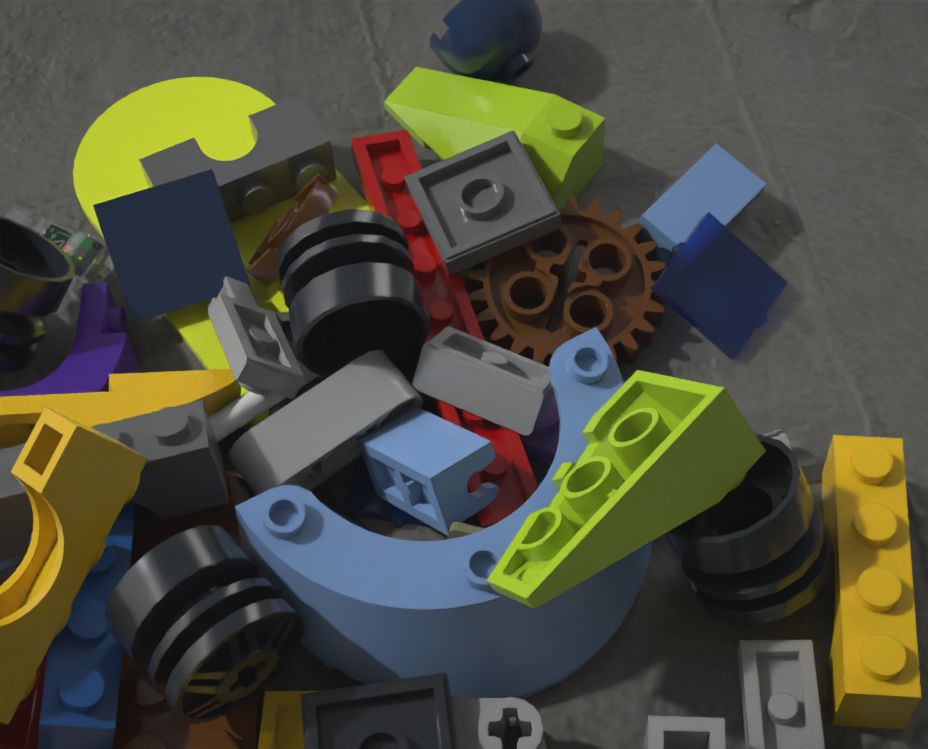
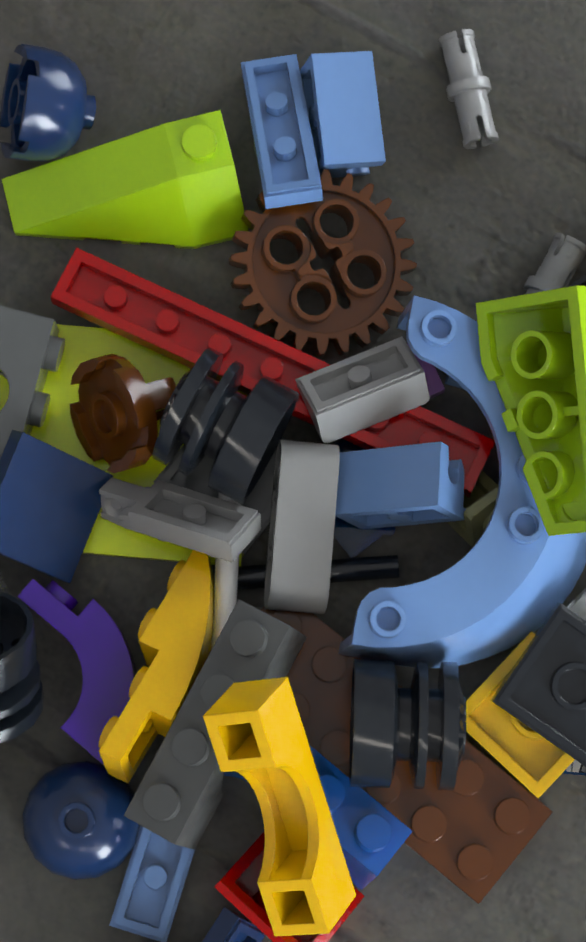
camera: 55 degrees left, 25 degrees up
dark grey tile [404,130,563,276] -> none
clear blue piece [650,212,788,359] -> none
none -> medium blue tile [241,54,323,209]
none -> light grey pin [439,29,499,149]

